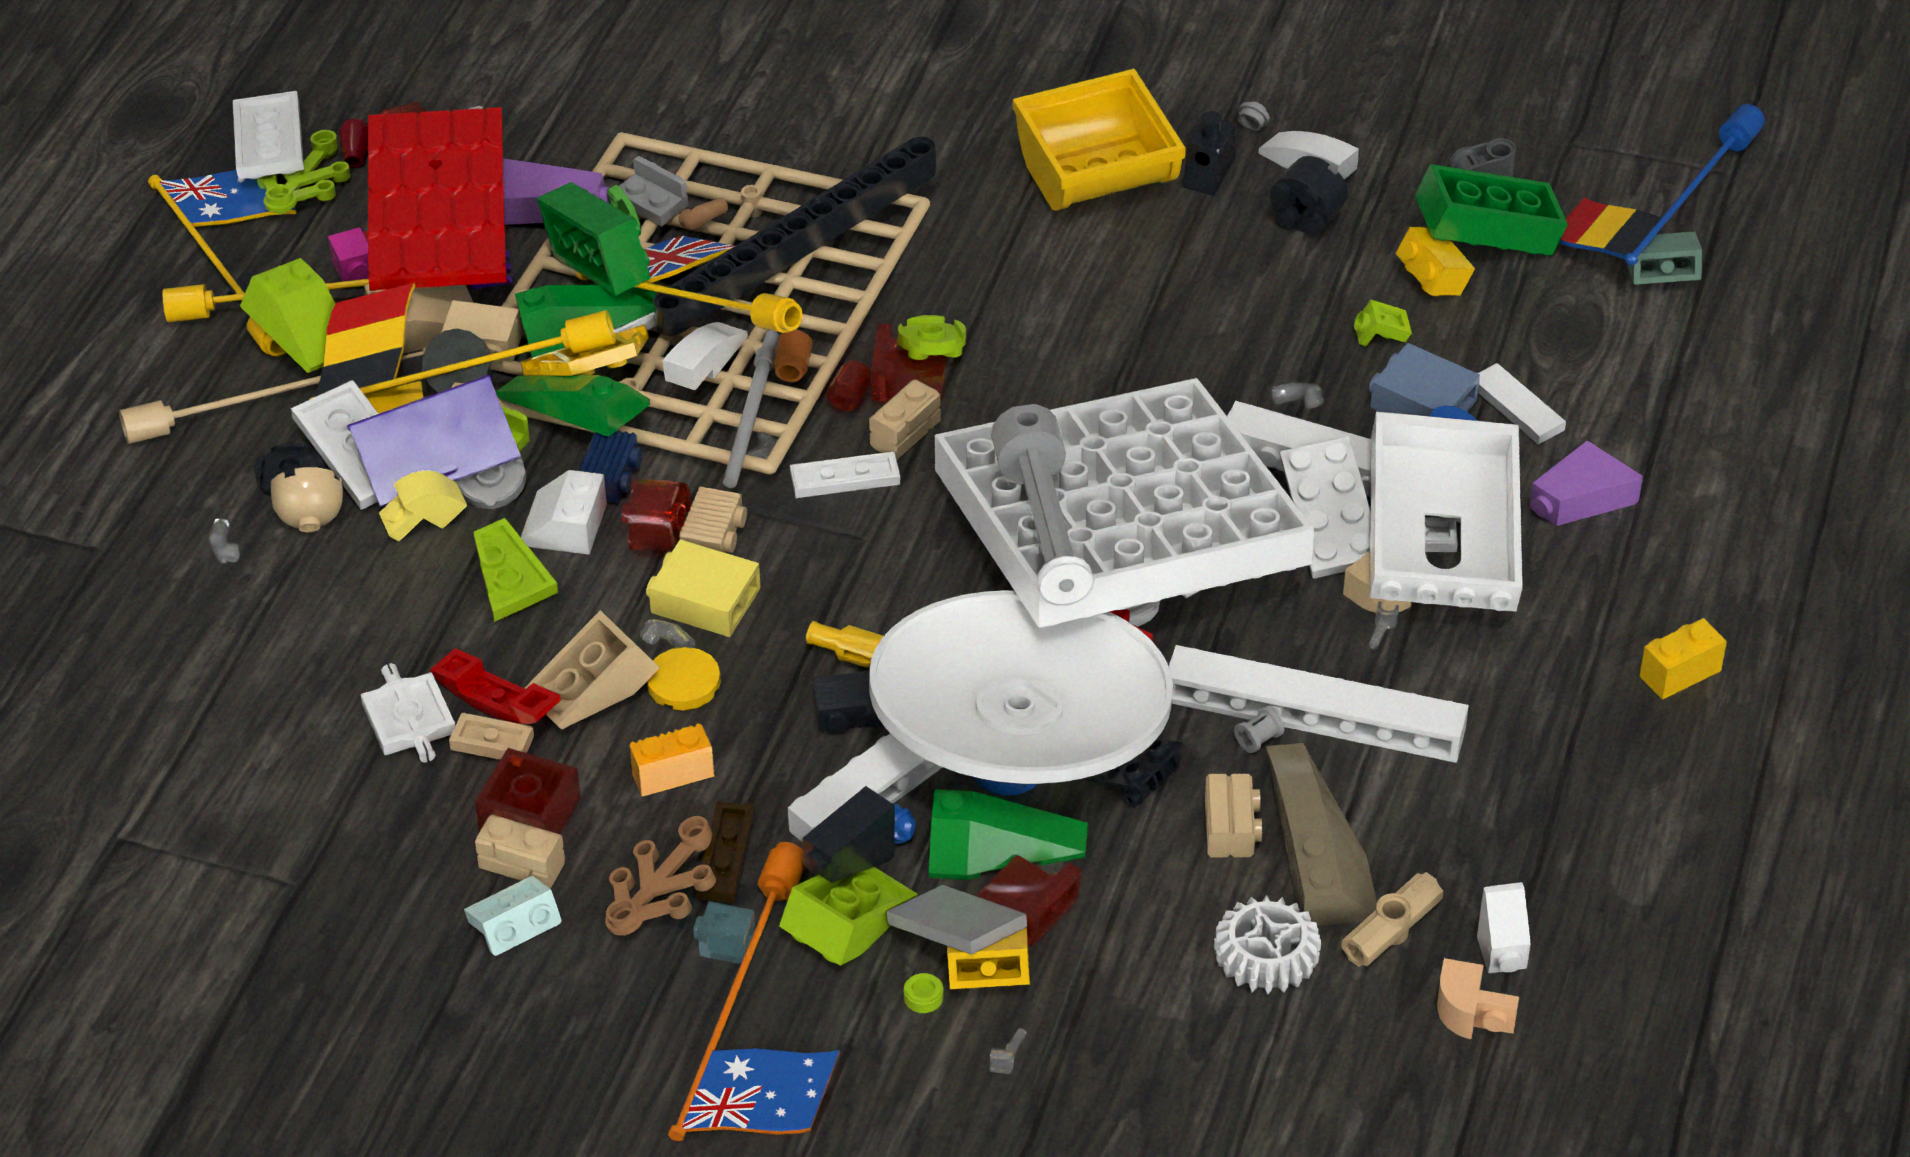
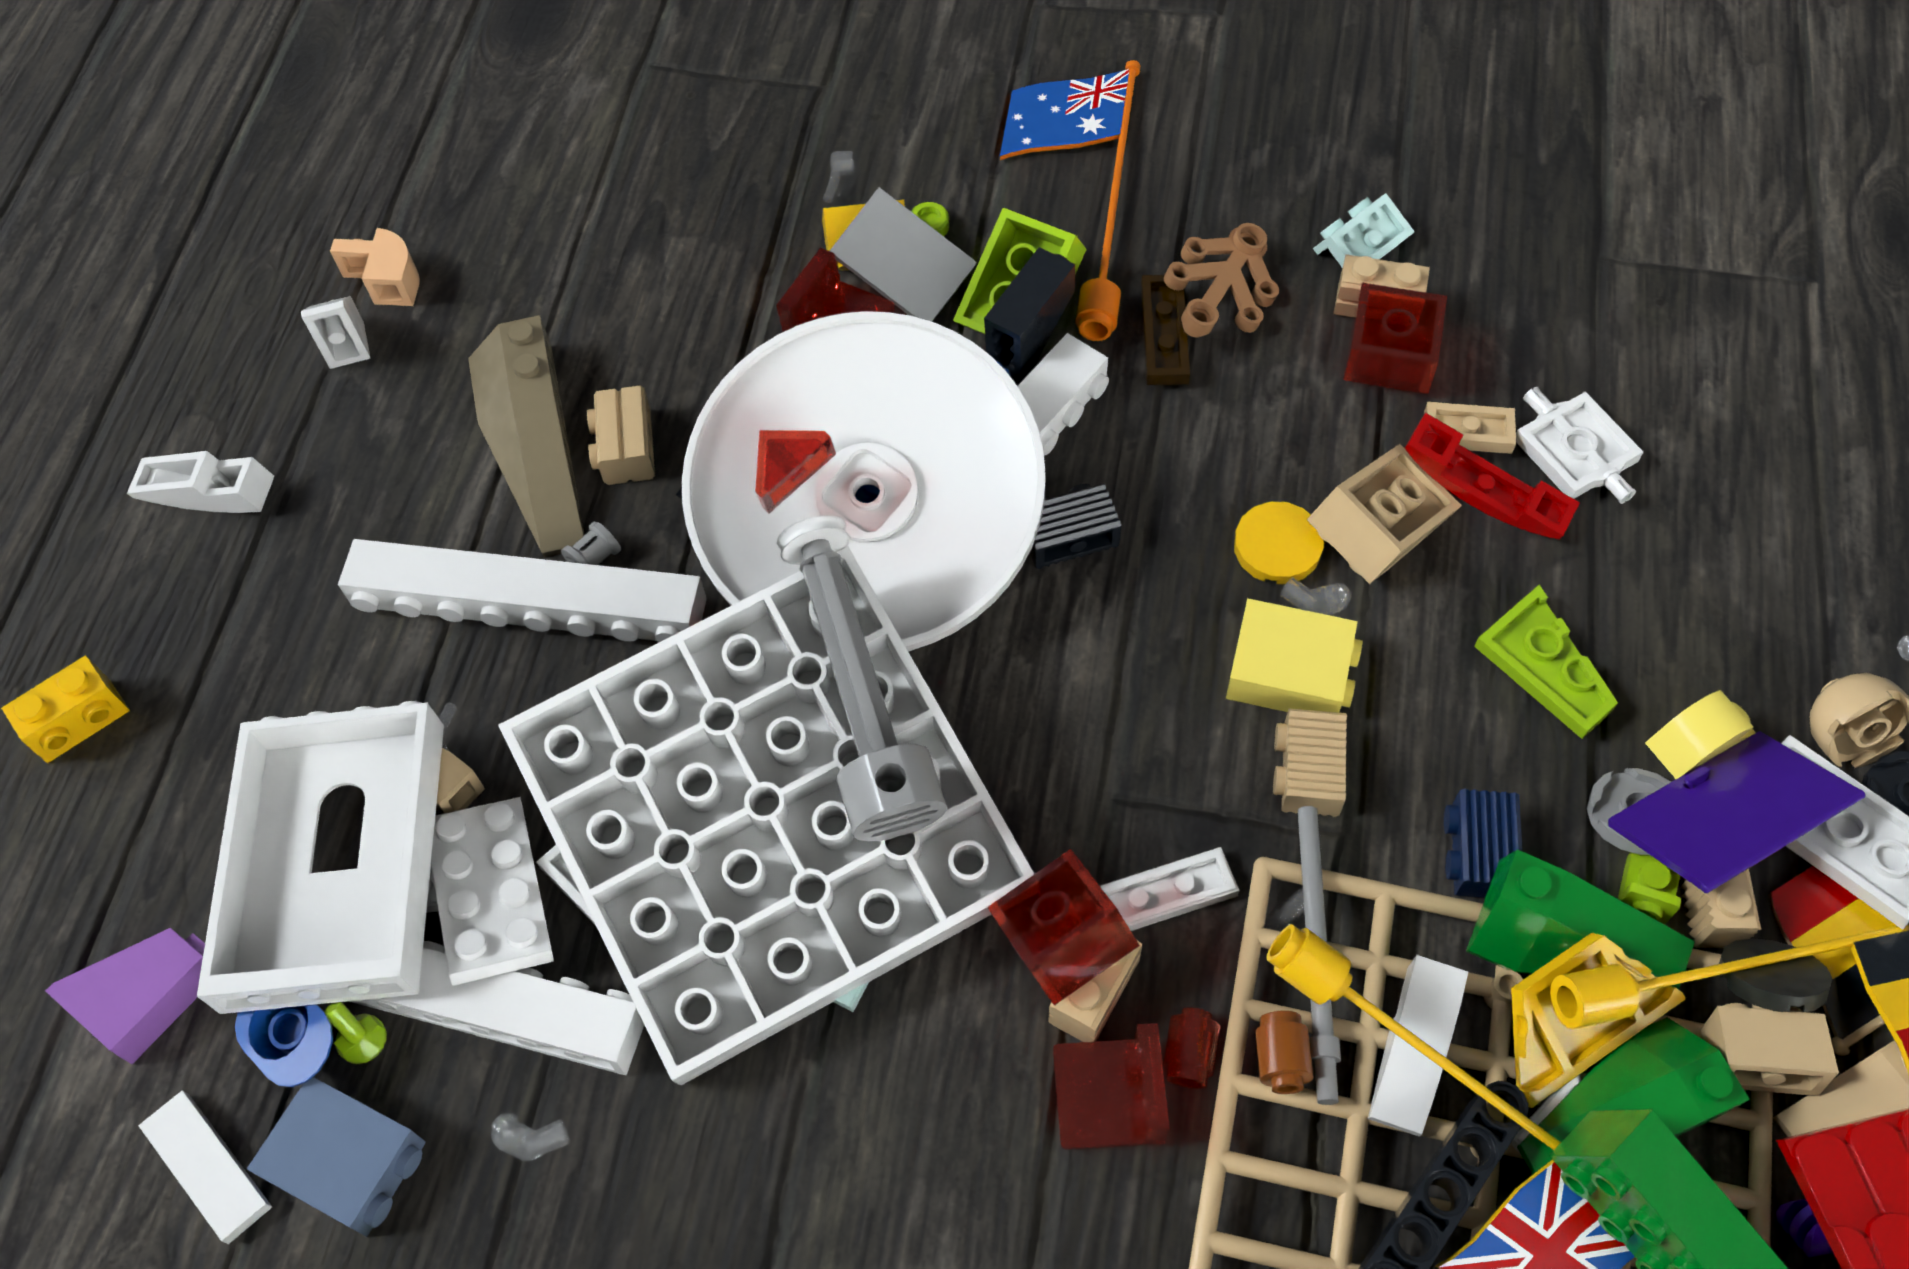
camera: 175 degrees right, 15 degrees up
white slope [521,470,607,555] -> none
clear red brick [622,479,692,552] -> none
light orange brick [630,723,714,797] -> none
clear light blue brick [693,902,755,964] -> none
yellow arm [806,621,884,669] -> none
lime plate [897,315,966,360] -> none
white gear [1214,895,1321,995] -> none
tan piece [1342,872,1443,967] -> none
none -> white slope [127,451,274,513]
none -> clear red slope [755,430,836,514]
none -> clear red brick [987,849,1140,1006]

